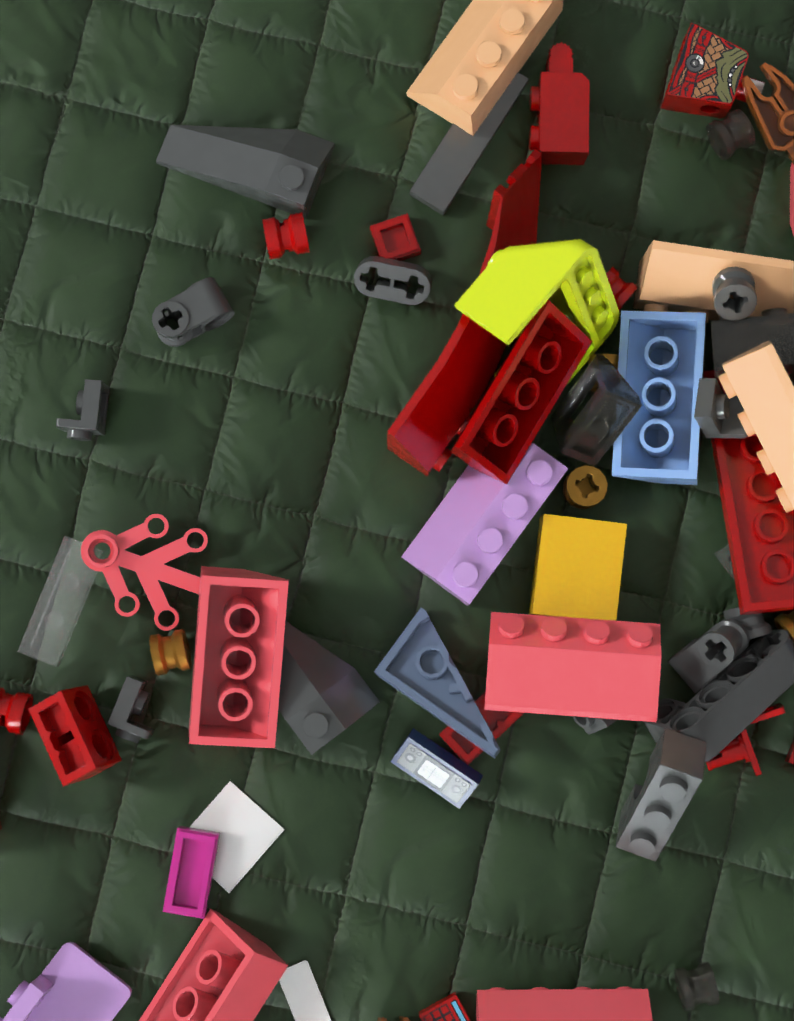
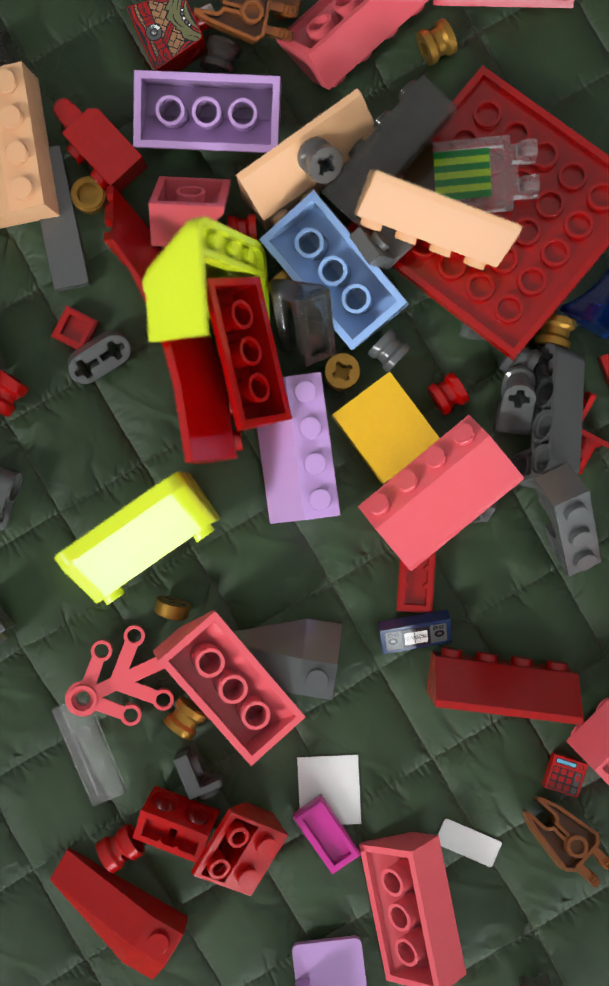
camera: 40 degrees left, 5 degrees up
sand blue wing [374,608,500,759] -> none
none -> windscreen [54,471,221,605]
none -> pearl gold tile [71,176,108,215]
none -> lavender slope [133,70,282,153]
none -> coral slope [149,176,231,249]
none -> pearl gold tile [154,596,191,621]
none -> red slope [191,802,288,896]
none -> dark grey wheel [367,328,412,373]
none -> red wheel [426,372,470,416]
none -> red slope [426,647,584,725]

